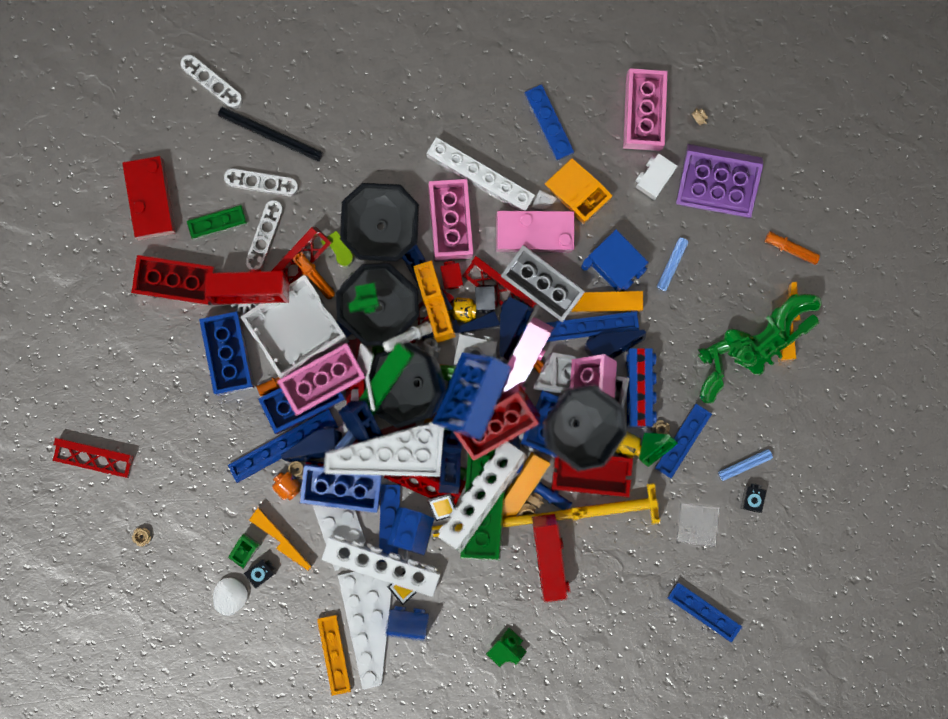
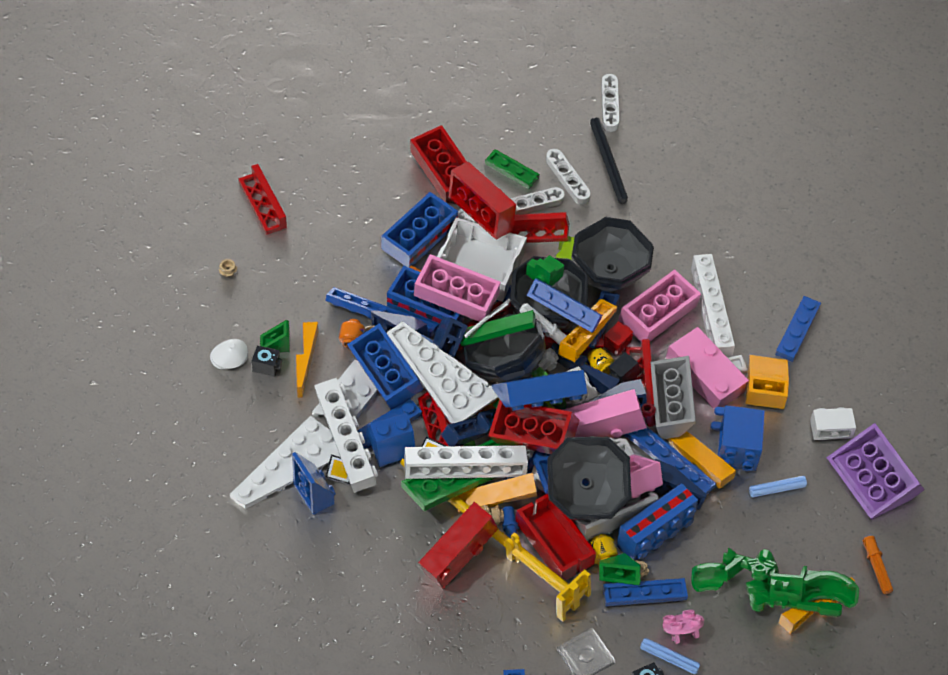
camera: 50 degrees right, 30 degrees down
red brick [122,156,176,241] -> none
orange axle [293,252,335,299] -> none
light orange plate [317,615,351,696] -> none
green brick [486,628,527,667] -> none
bright pink brick [623,69,667,151] -> none
tan plate [692,108,708,126] -> none
none -> plate [527,278,603,333]
none -> dark red pin [641,403,656,427]
none -> bright pink plate [662,610,704,644]

